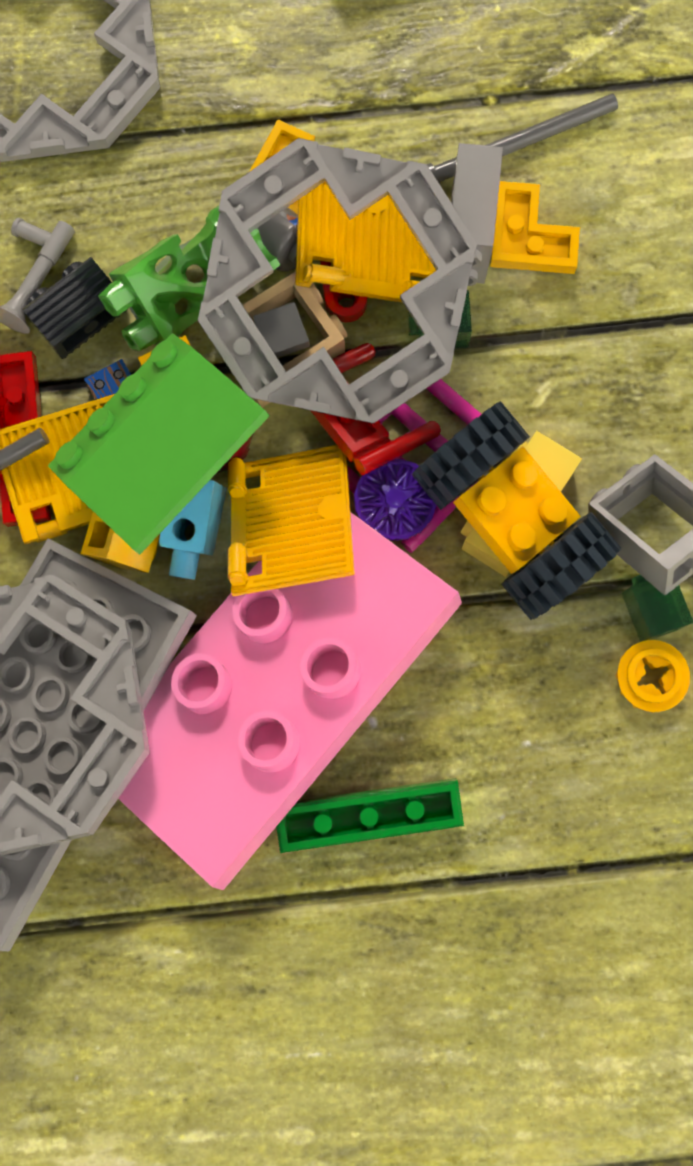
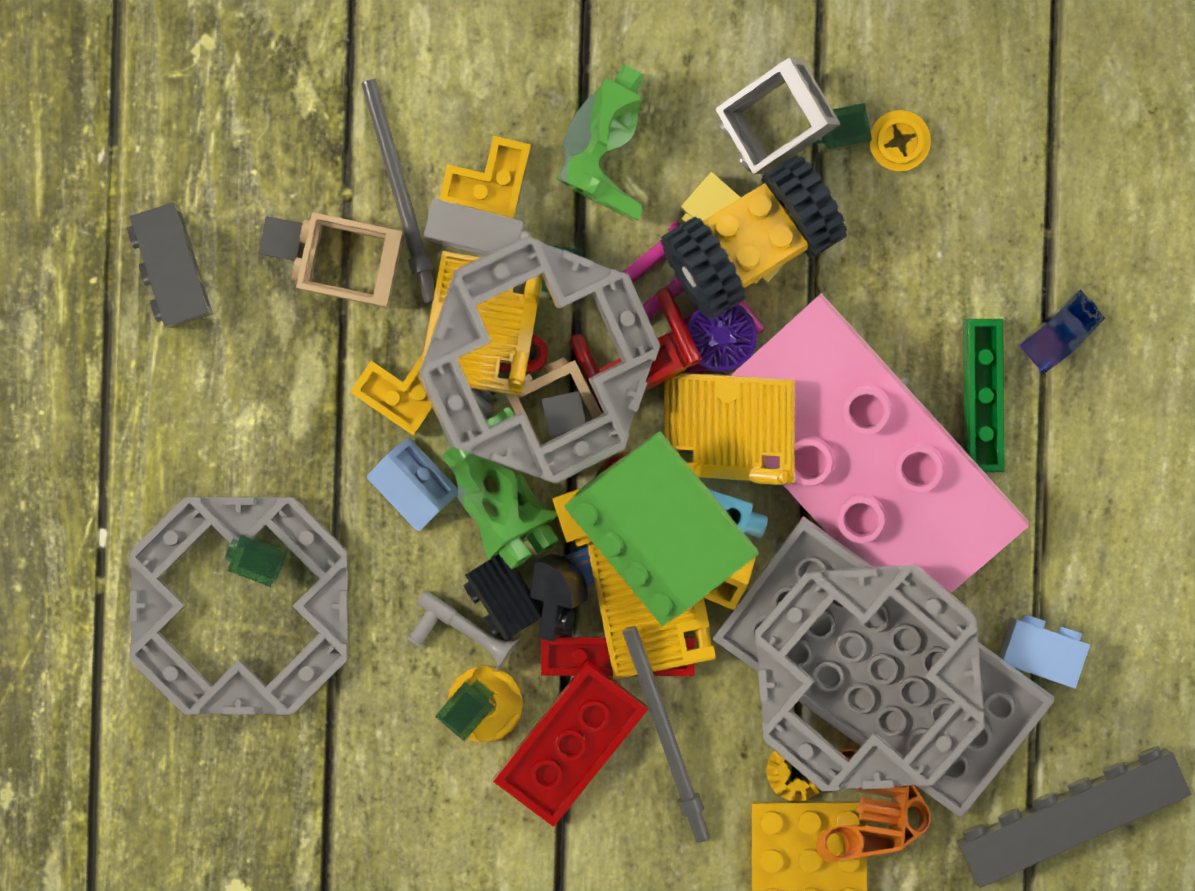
camera: 90 degrees left, 10 degrees up
none -> clear green brick [225,533,289,587]
none -> dark grey tile [259,216,303,261]
none -> tan window [292,212,405,309]
none -> light blue panel [367,436,458,531]
none -> black brick [530,553,588,642]
none -> bright green hips [557,64,644,221]
none -> light blue brick [998,614,1090,689]
none -> clear blue slope [1019,289,1105,374]

